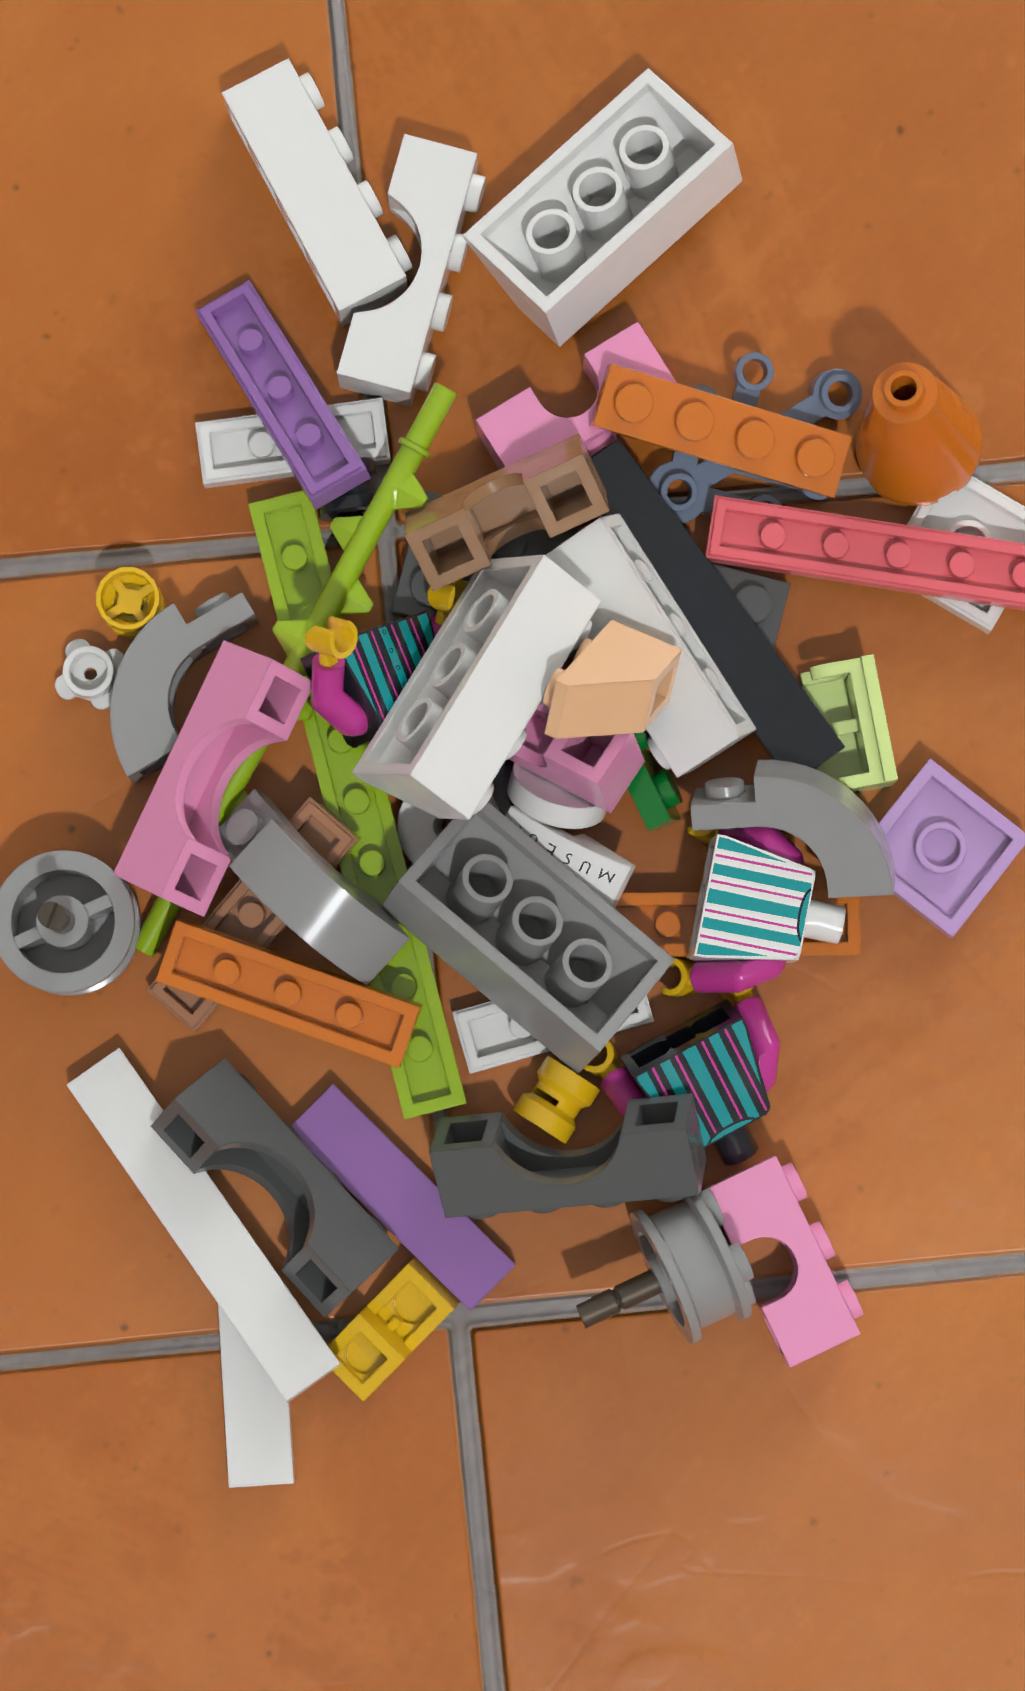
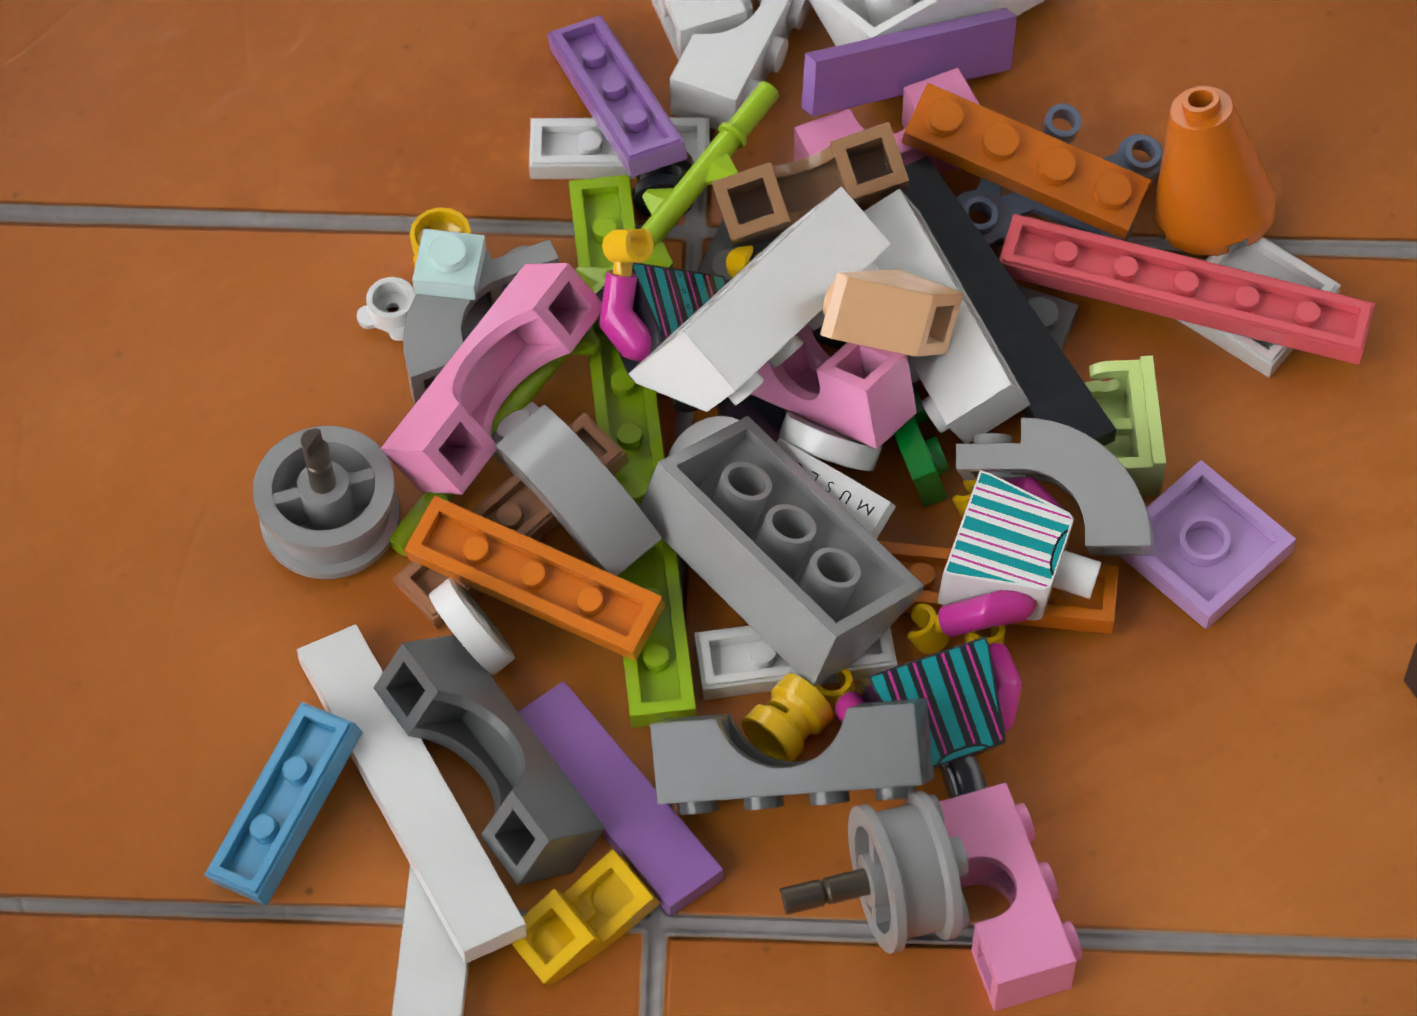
camera: 10 degrees right, 25 degrees down
none -> dark azure tile [204,702,363,906]
none -> light aqua plate [412,229,486,301]
none -> white piece [429,577,515,675]
none -> medium lavender tile [801,8,1017,117]

